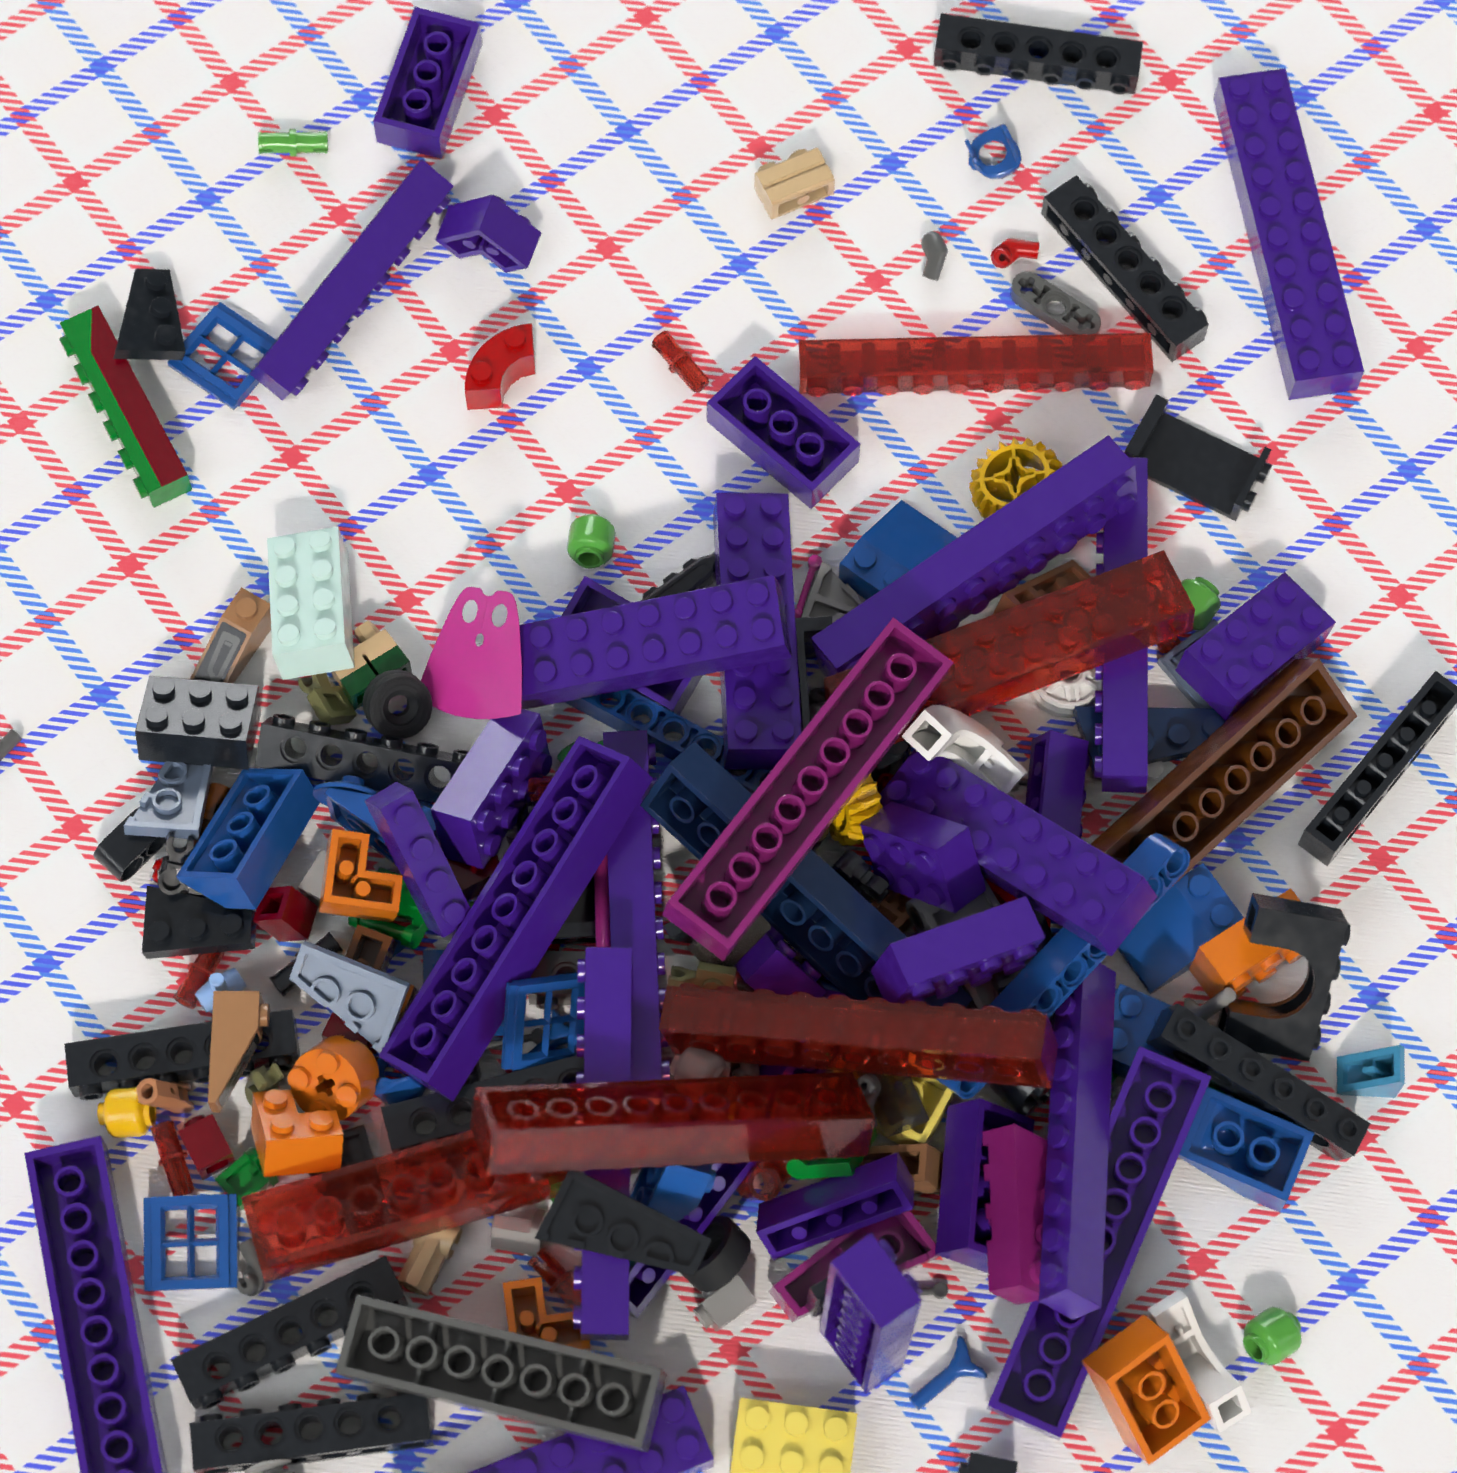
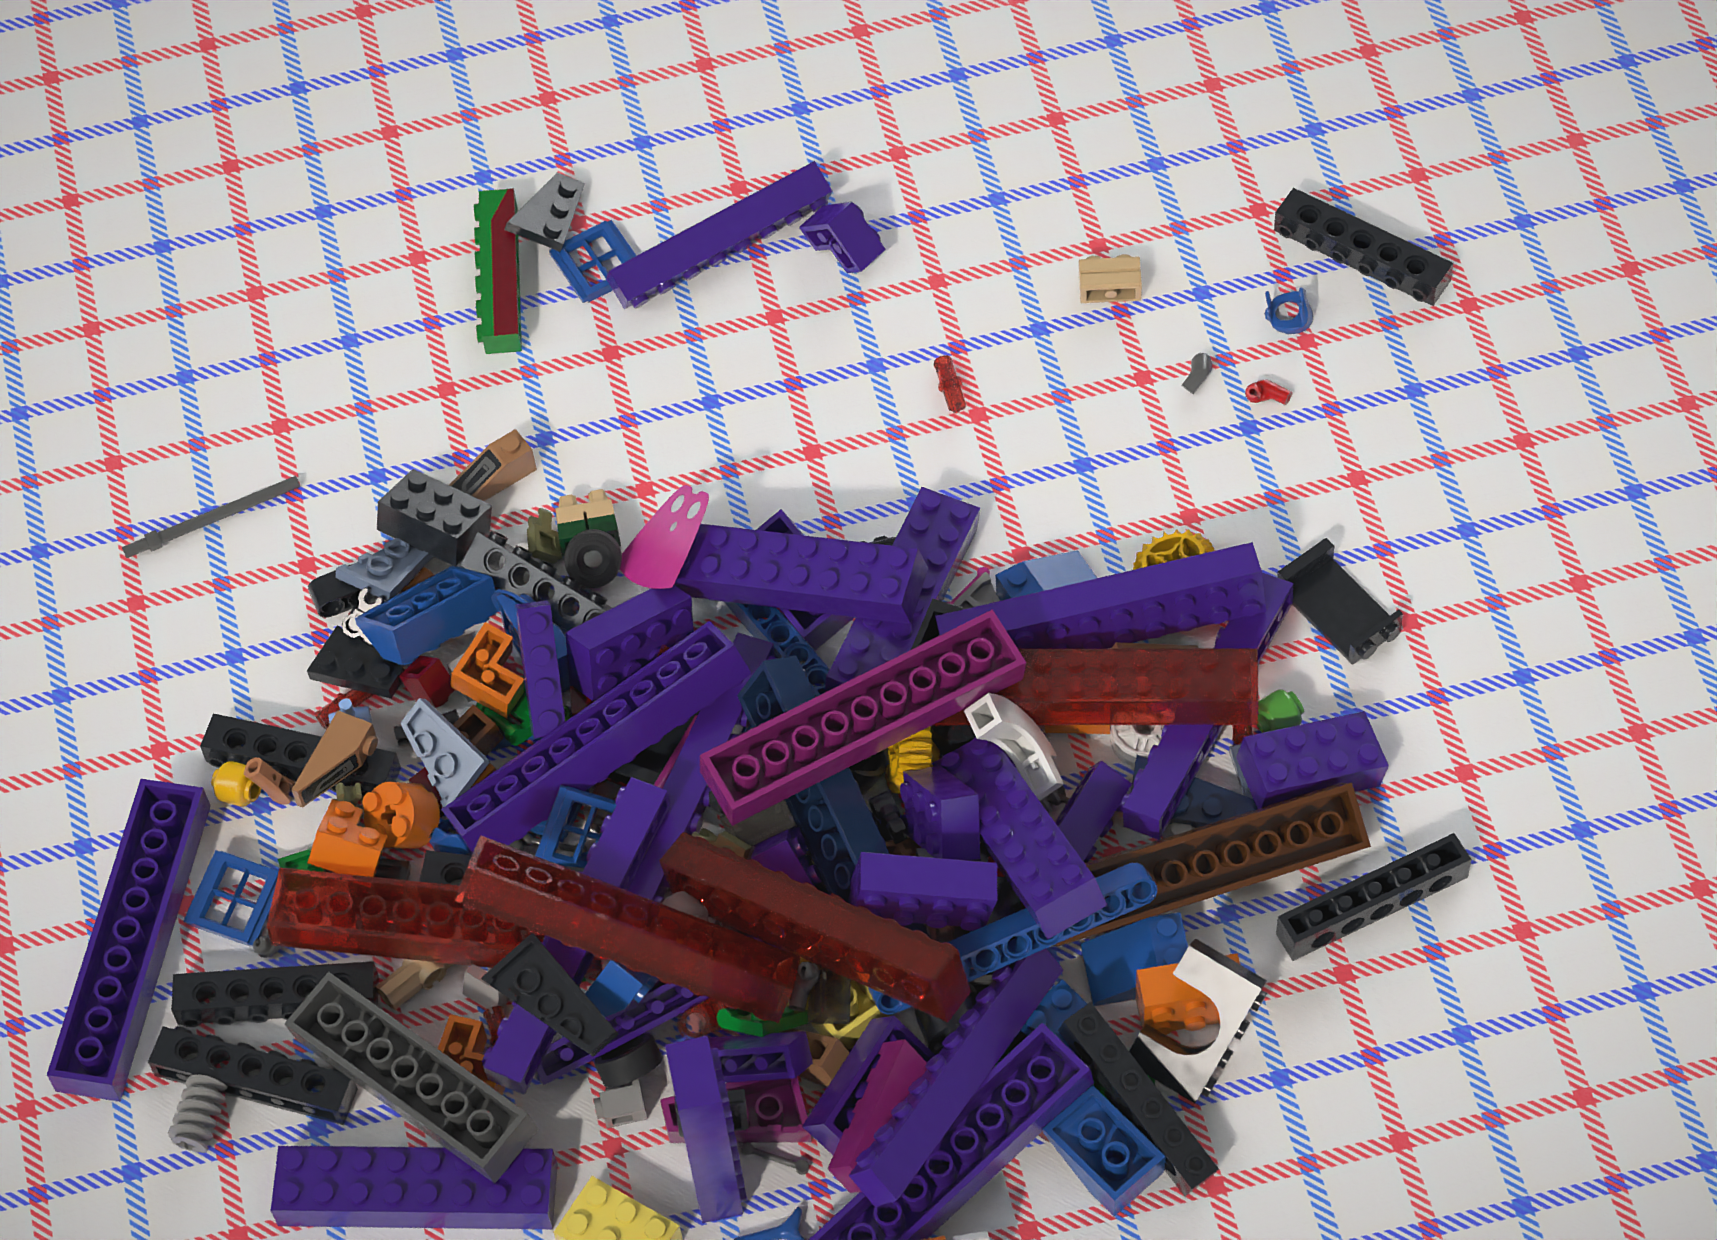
camera: 30 degrees right, 10 degrees down
clear red axle [150,1120,194,1196] -> none
dark red brick [178,1114,236,1180] -> none
bright green pin [258,129,328,157] -> none
light aqua brick [267,526,355,680] -> none
dark purple brick [373,7,482,159] -> none
red brick [465,323,535,410] -> none
bright green head [567,514,616,569] -> none
dark purple brick [707,356,861,509] -> none
clear red brick [798,333,1154,397] -> none
dark grey beam [1010,272,1101,344] -> none
black brick [1041,175,1209,362] -> none
light grey piece [1184,987,1236,1021] -> none
dark purple brick [1213,68,1364,400] -> none
dark azure slope [1337,1045,1405,1098] -> none

